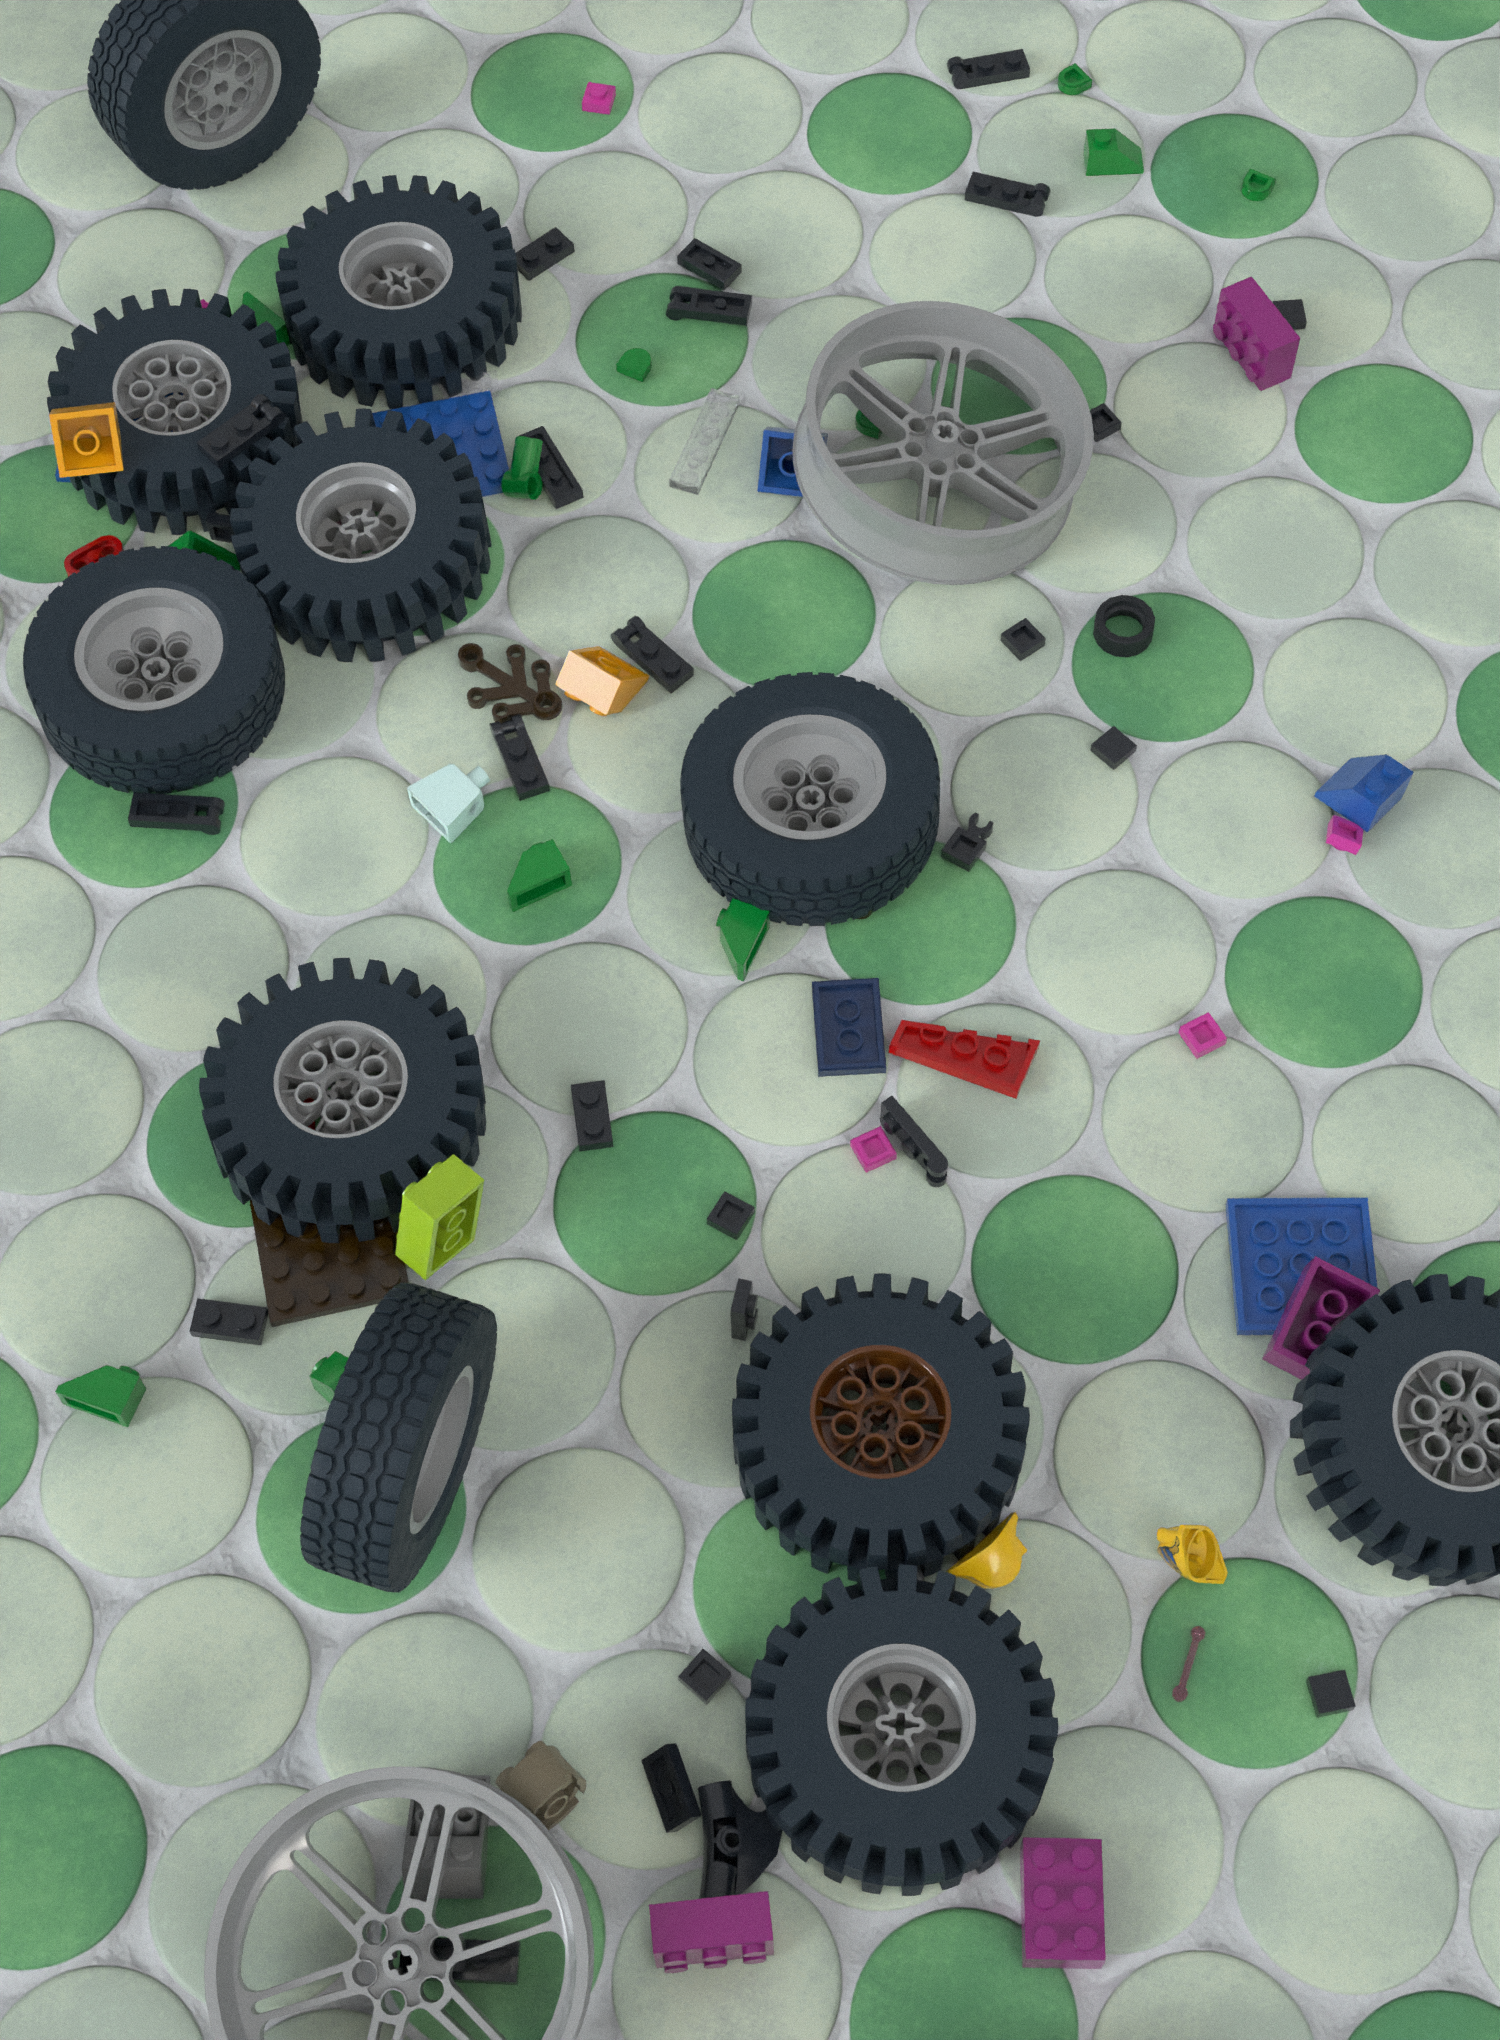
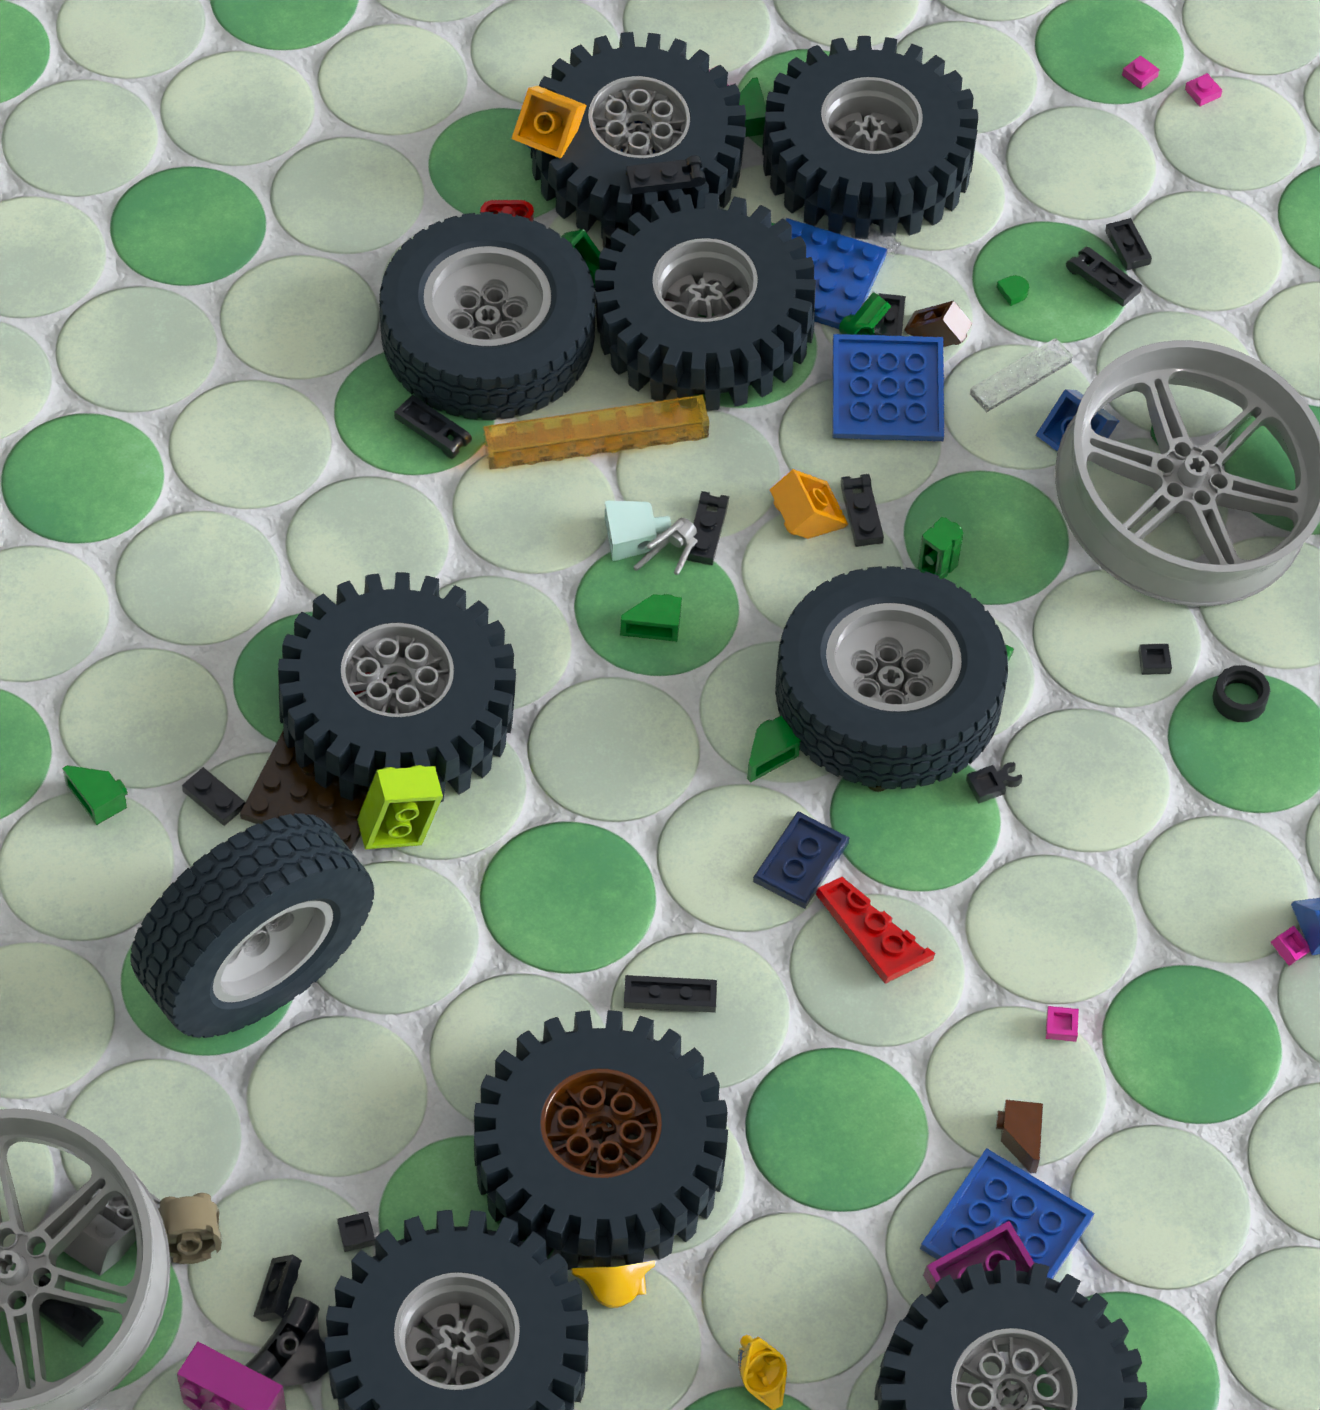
camera: 30 degrees right, 5 degrees down
dark brown plant [458,643,562,723] -> none
black plate [516,227,575,281] -> none
black plate [571,1080,614,1152] -> none
black tile [707,1191,755,1240] -> none
black plate [730,1278,758,1341] -> none
dark pink tile [850,1126,897,1173] -> none
black plate [880,1096,948,1187] -> none
black tile [1090,726,1137,770] -> none
none -> clear yellow brick [483,395,709,470]
none -> black plate [624,975,717,1013]
none -> light grey plant [633,518,698,575]
none -> blue plate [832,334,944,442]
none -> reddish brown slope [904,300,972,347]
none -> green brick [917,517,964,579]
none -> reddish brown slope [996,1100,1043,1173]
none -> dark pink plate [1185,73,1222,106]

